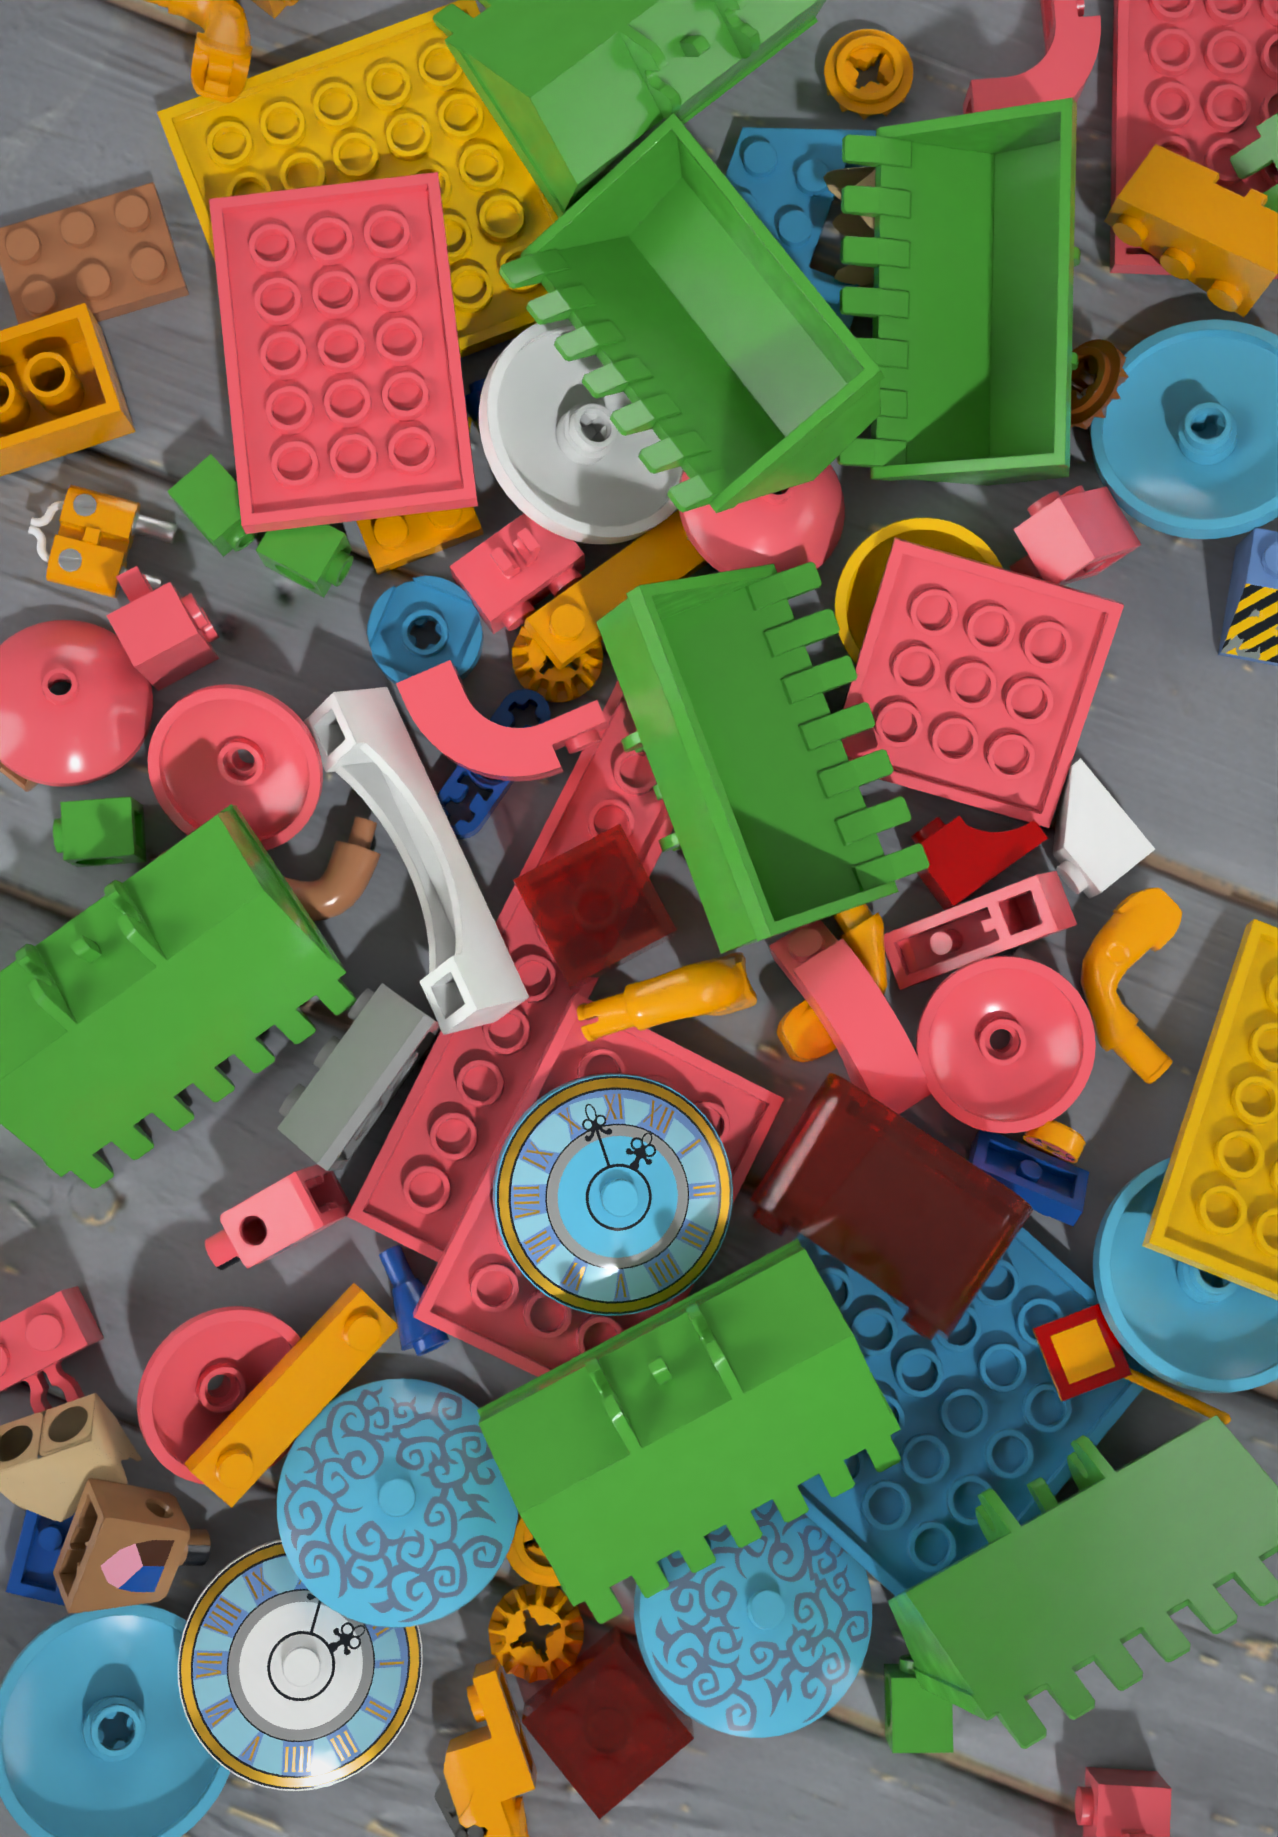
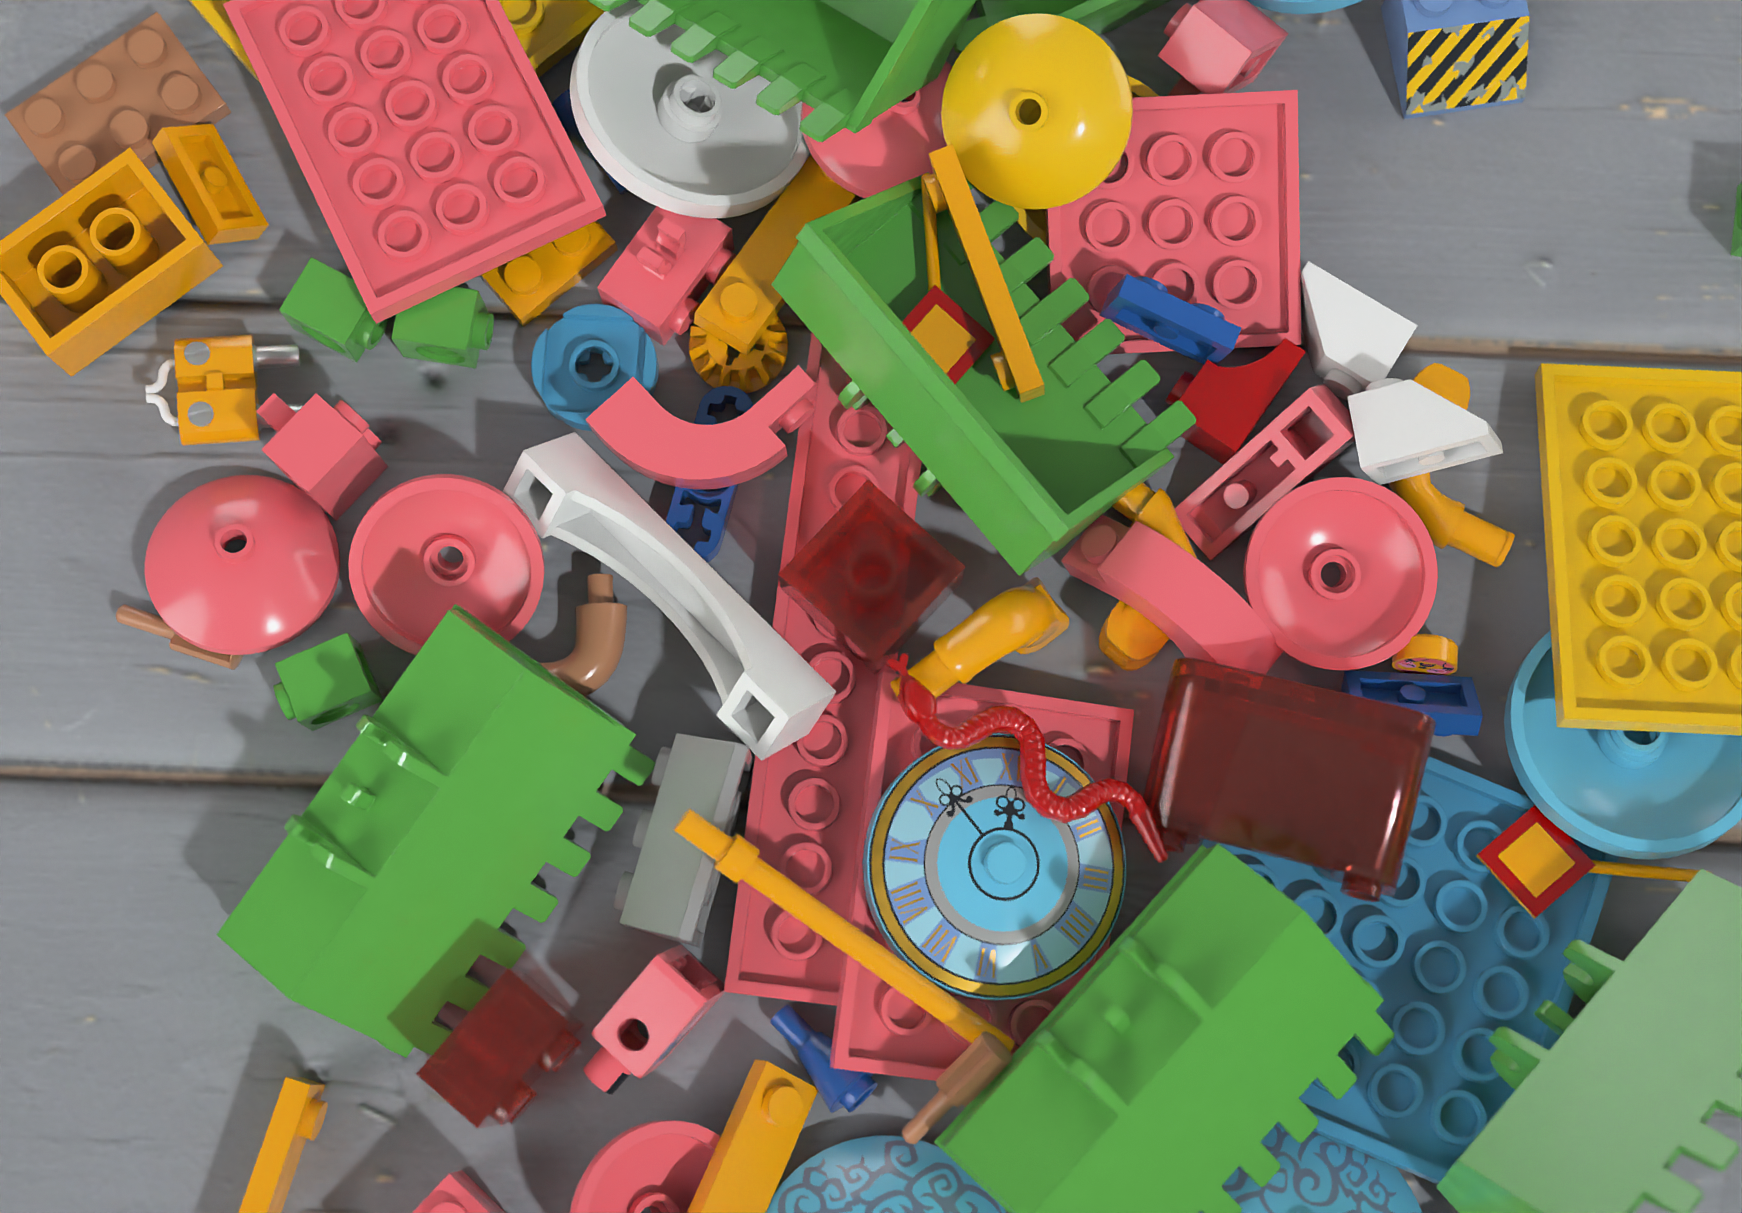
camera: 15 degrees left, 5 degrees down
none -> light orange plate [152,124,269,245]
none -> clear red brick [416,968,584,1129]
none -> light orange bar [674,808,1014,1052]
none -> red animal [886,653,1168,863]
none -> light orange piece [902,173,996,384]
none -> nougat axle [902,1031,1012,1144]
none -> light orange plate [923,144,1045,403]
none -> yellow dish [941,13,1133,209]
none -> blue plate [1099,274,1241,364]
none -> white slope [1347,378,1503,485]

